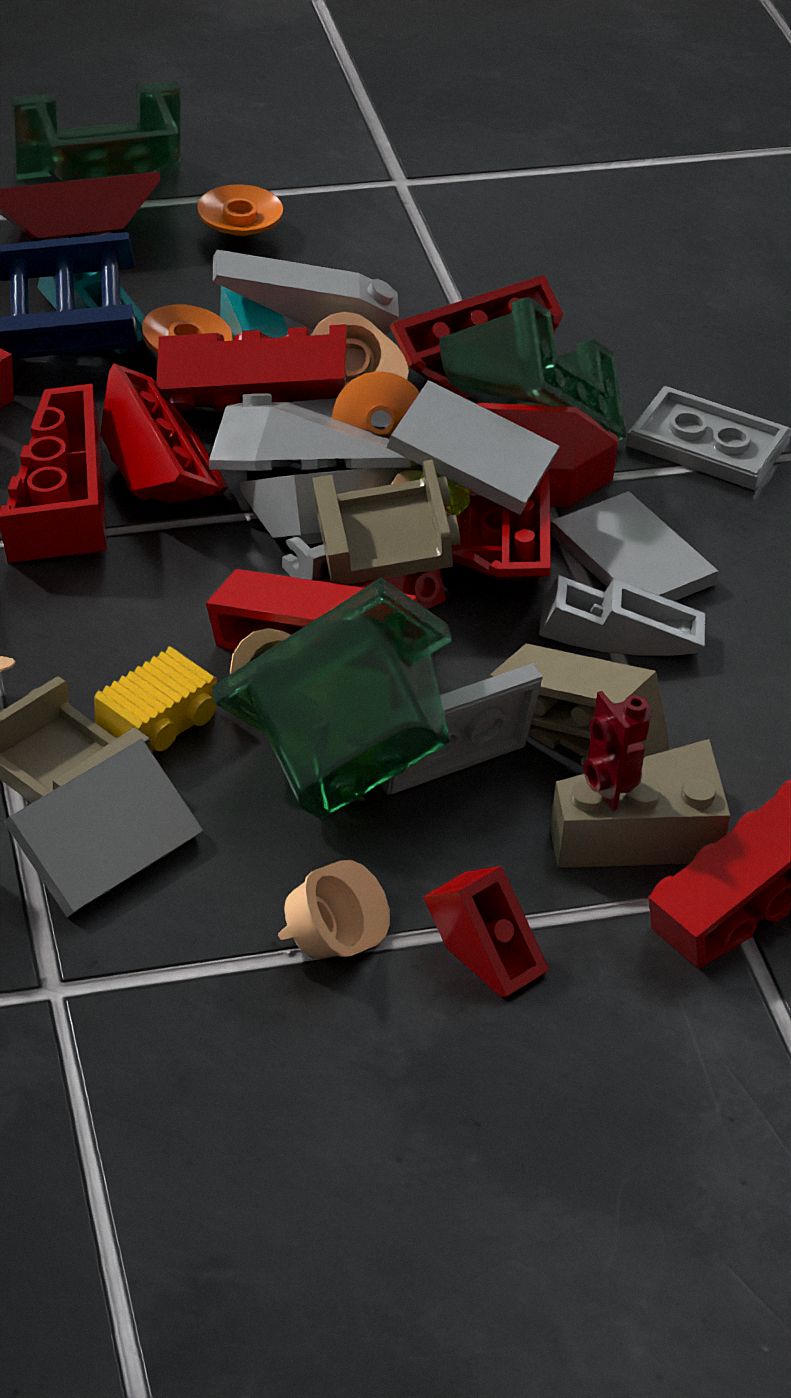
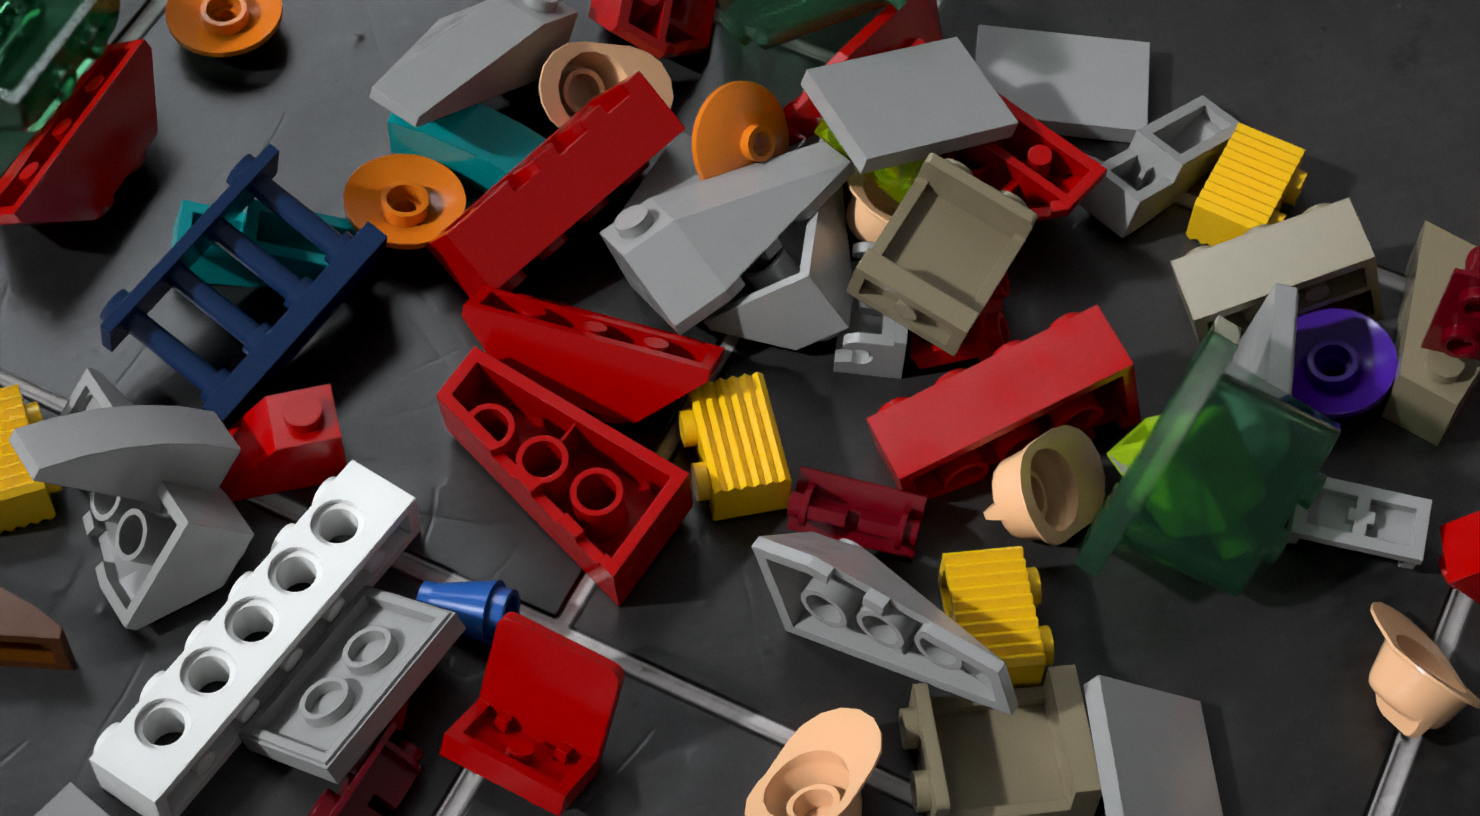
camera: 50 degrees left, 15 degrees up
none -> yellow brick [678,372,792,521]
none -> light grey wedge [751,531,1019,716]
none -> dark red hinge [787,466,928,559]
none -> yellow brick [1186,122,1309,246]
none -> light grey hinge [1282,472,1432,570]
none -> dark purple dish [1291,308,1398,418]

